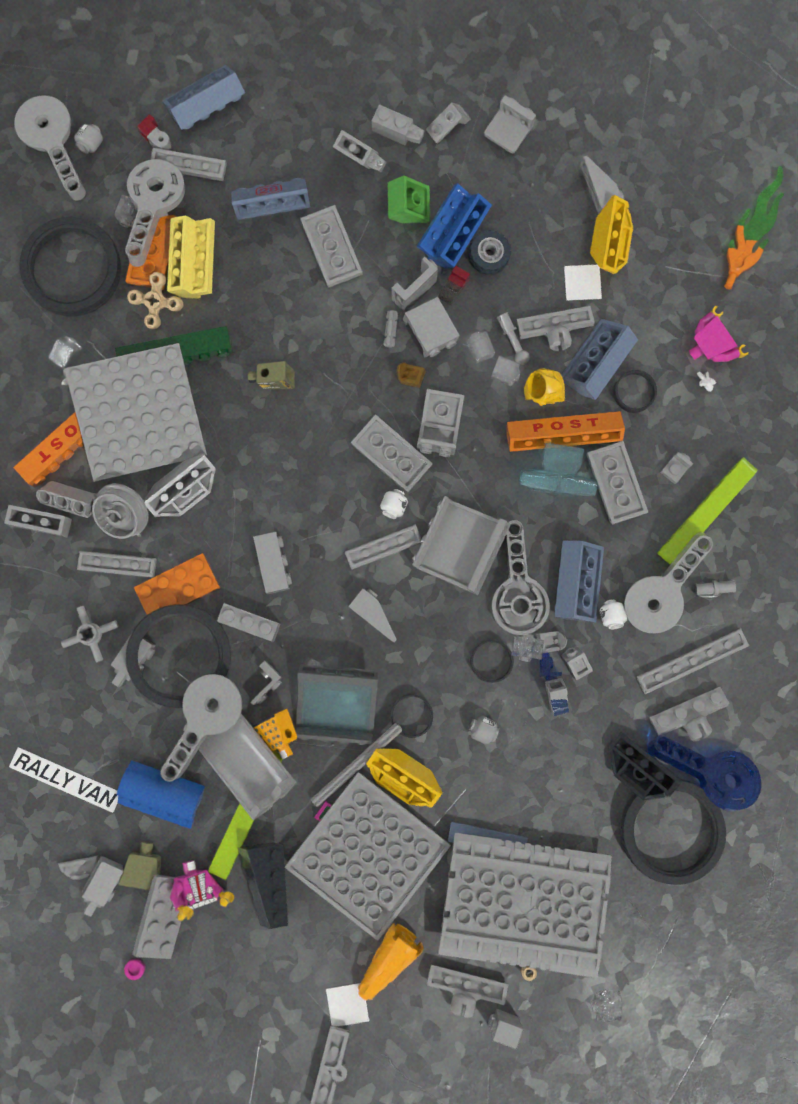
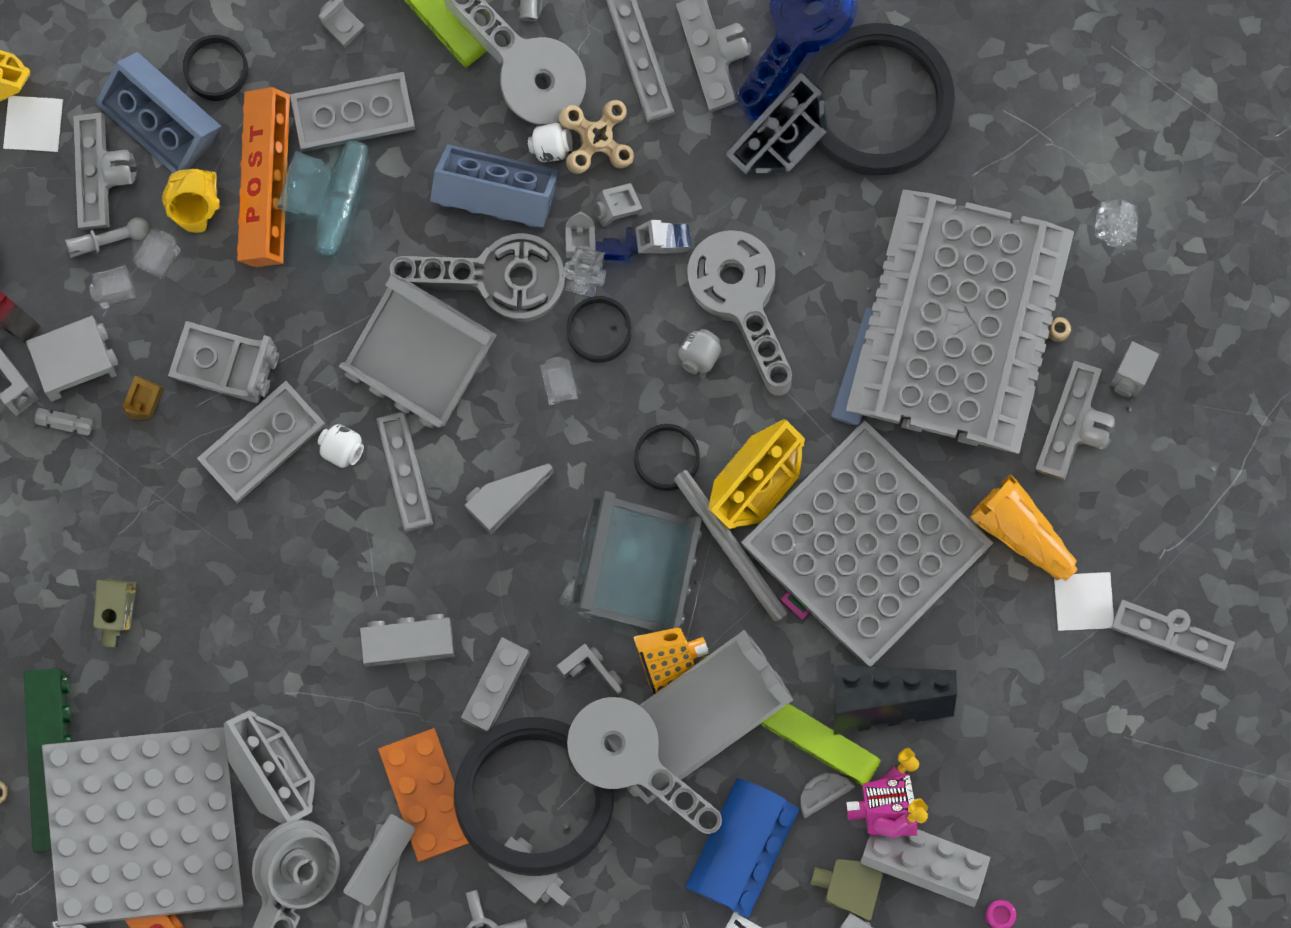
camera: 80 degrees left, 5 degrees down
none -> light grey slope [343,814,416,906]
none -> clear brick [540,357,578,405]
none -> tan gear [559,100,634,174]
none -> light grey beam [687,230,792,396]
none -> light grey tile [800,773,855,819]

